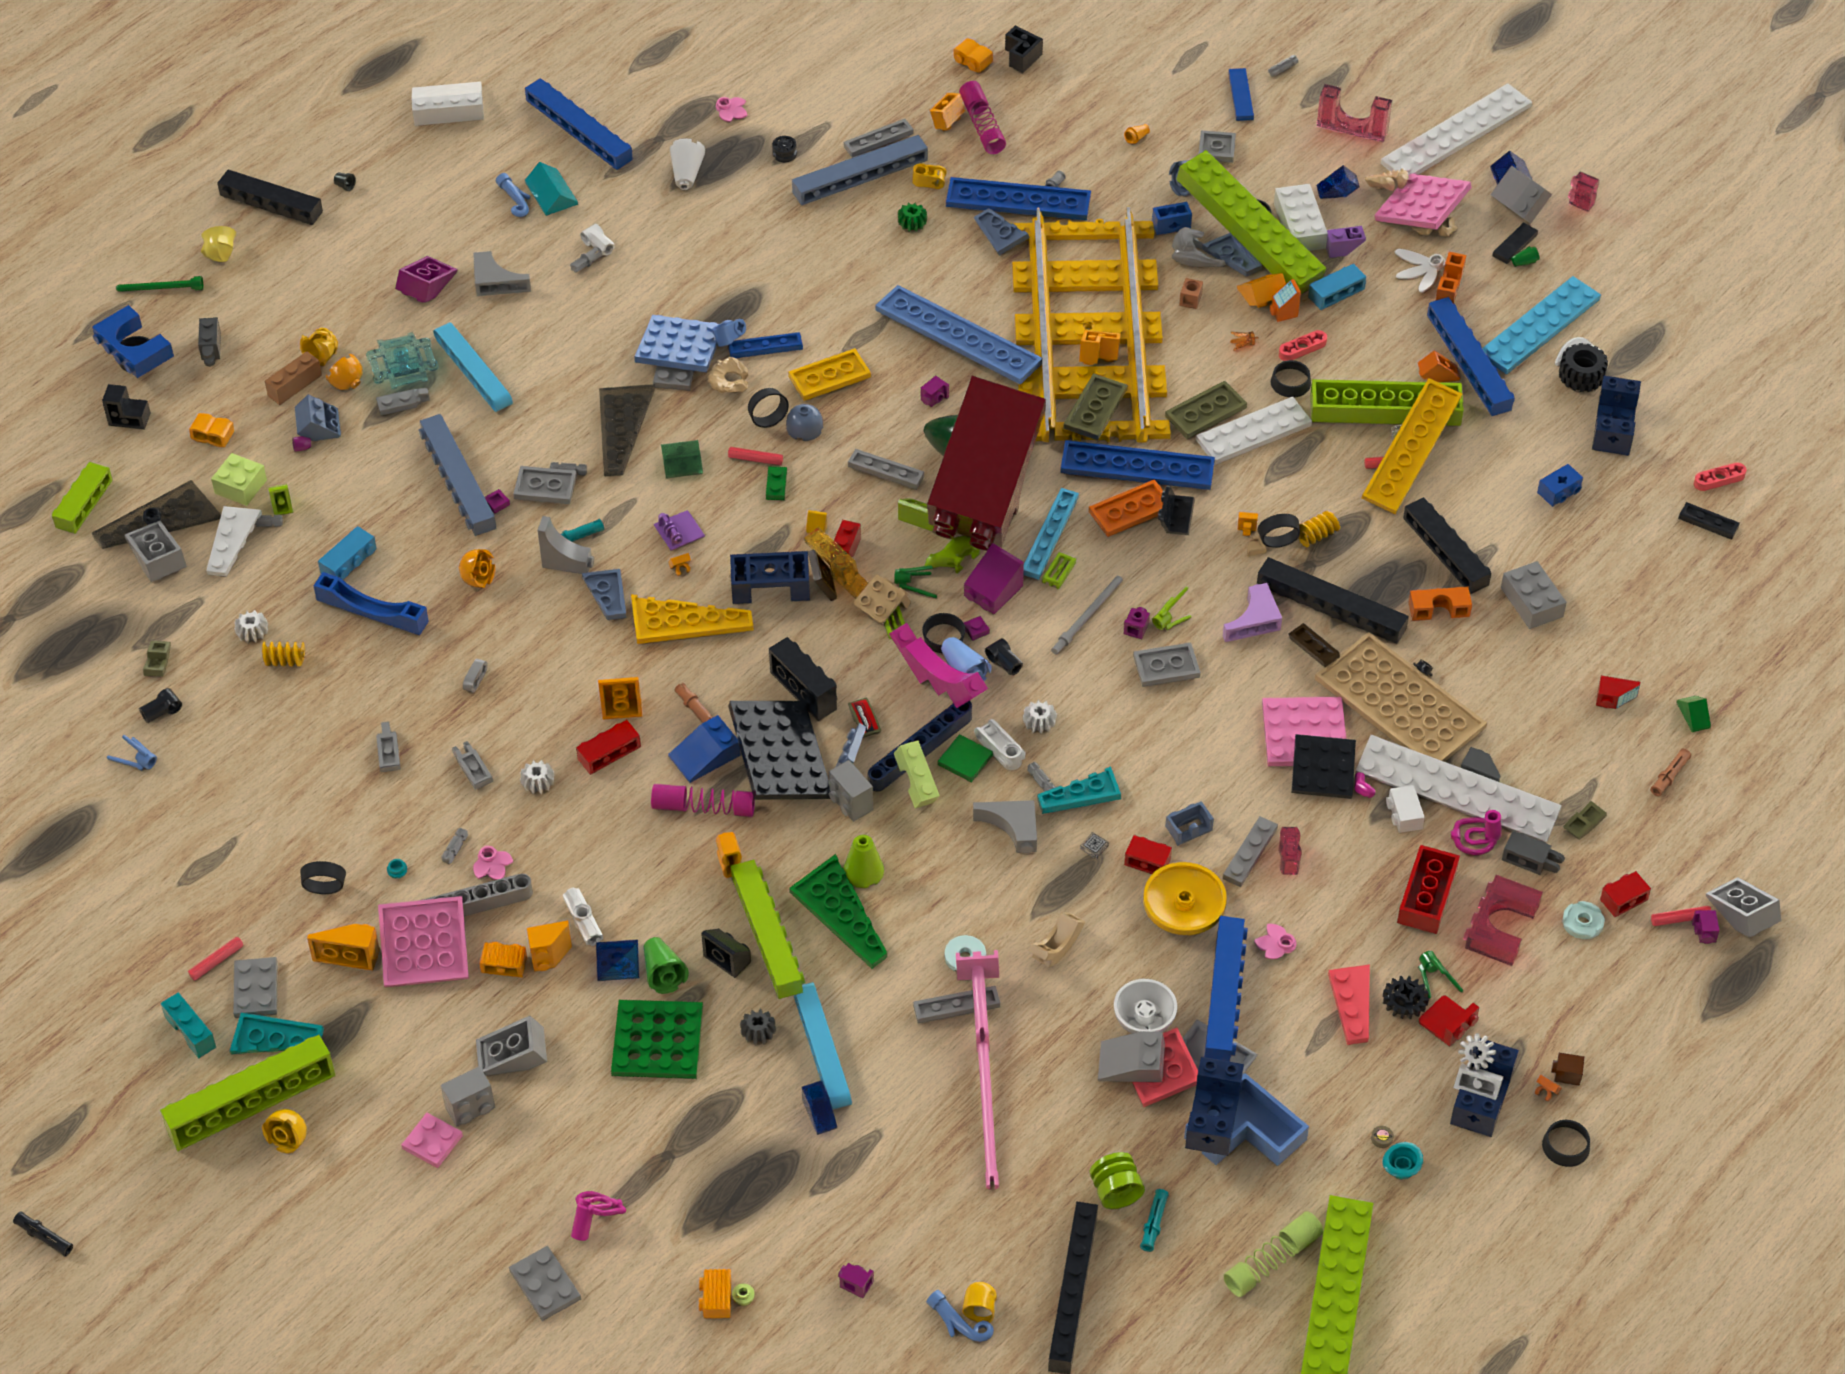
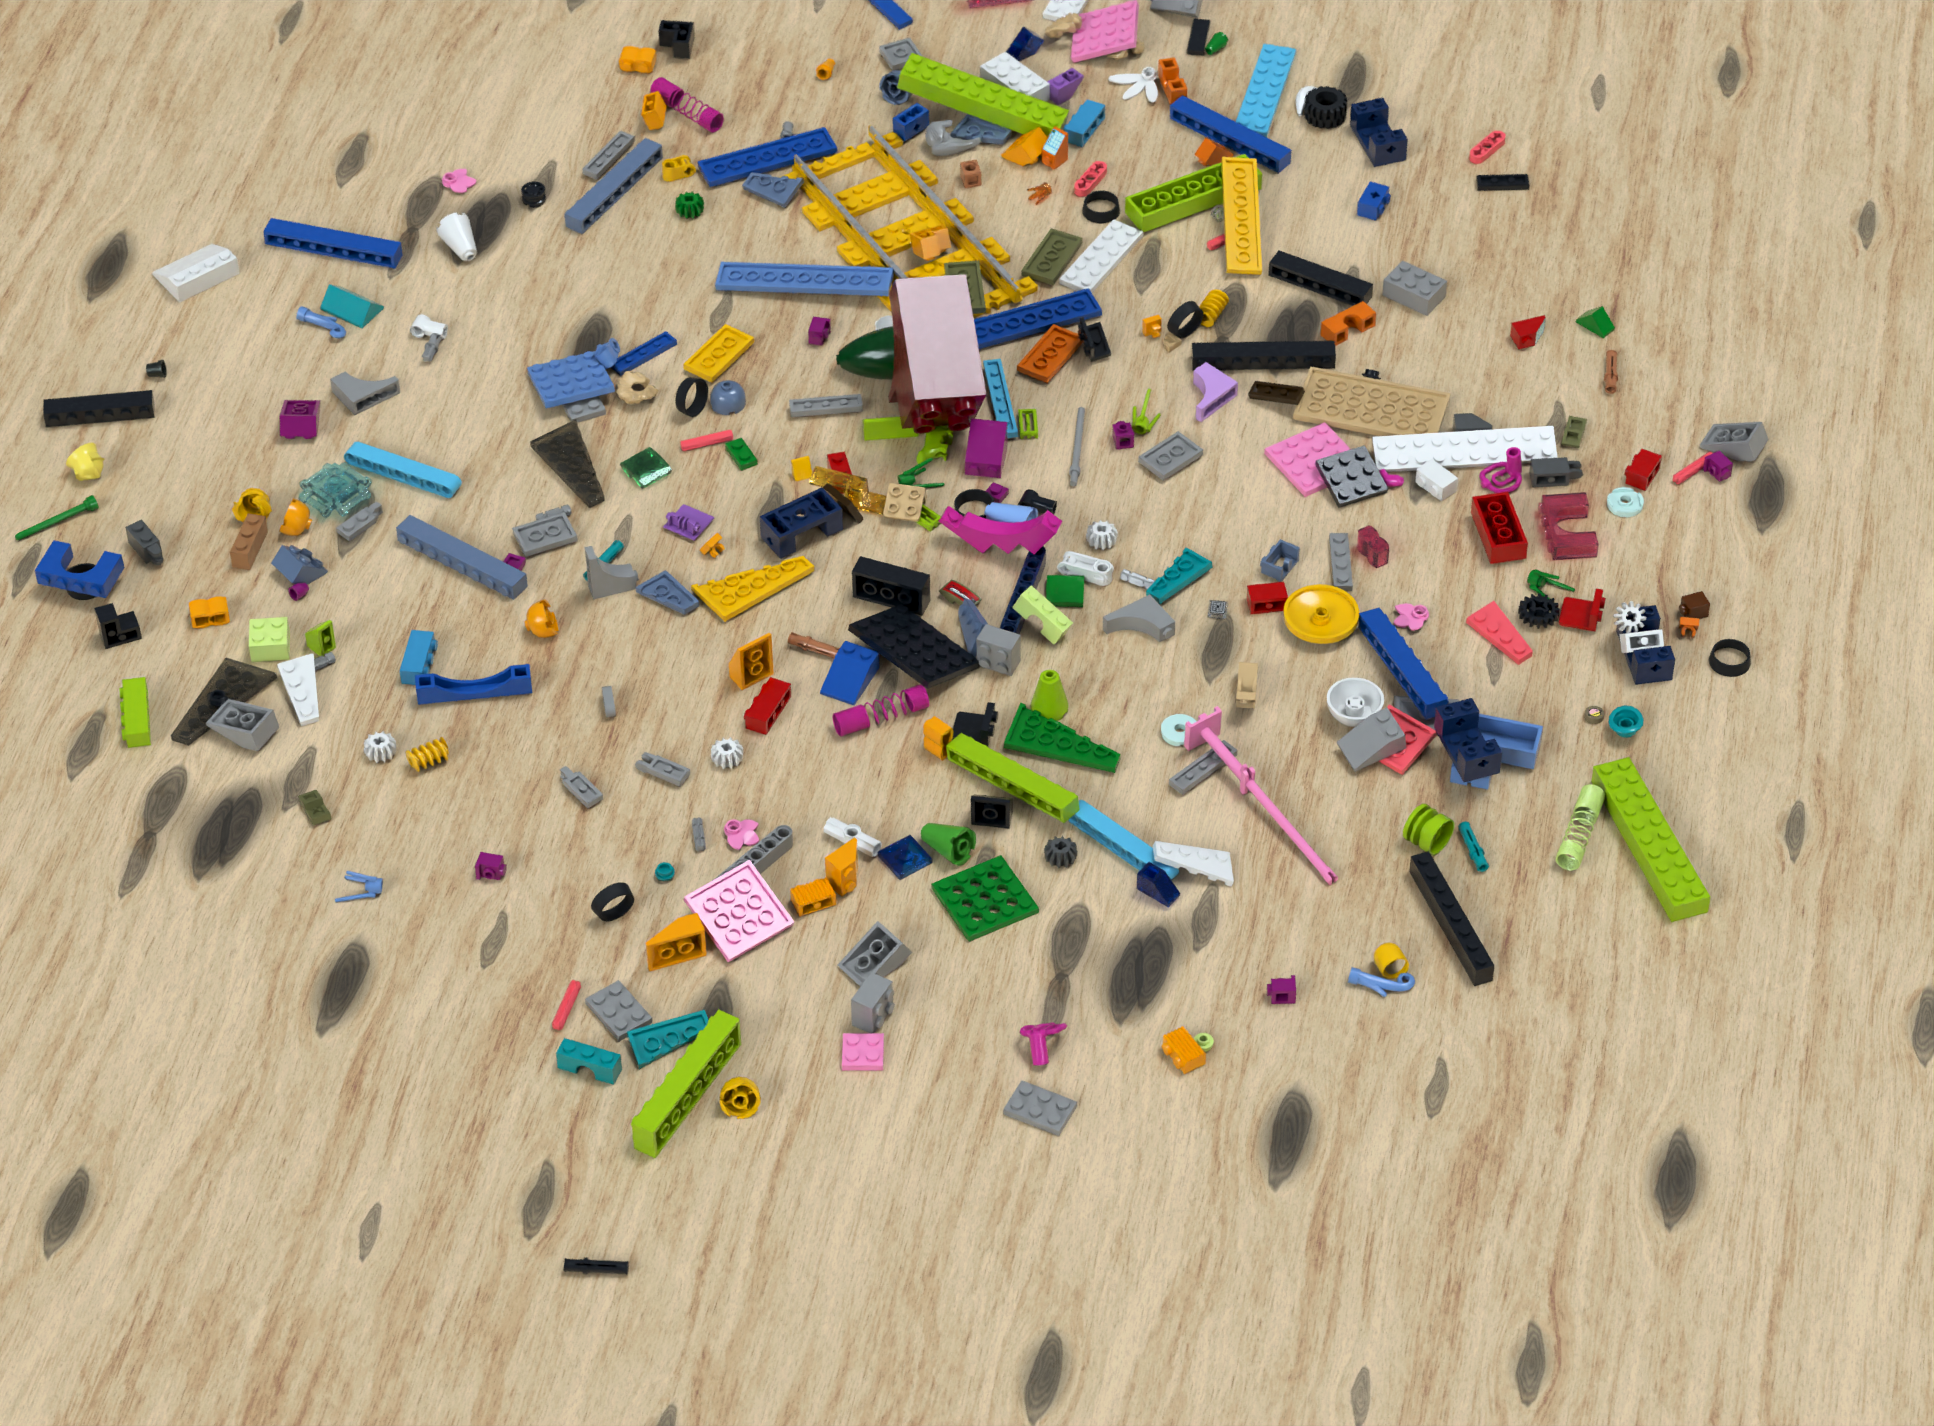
camera: 30 degrees left, 5 degrees down
black piece [139,688,182,723] -> none
none -> magenta brick [475,852,507,880]
none -> black bracket [952,702,998,746]
none -> white wing [1153,841,1234,887]

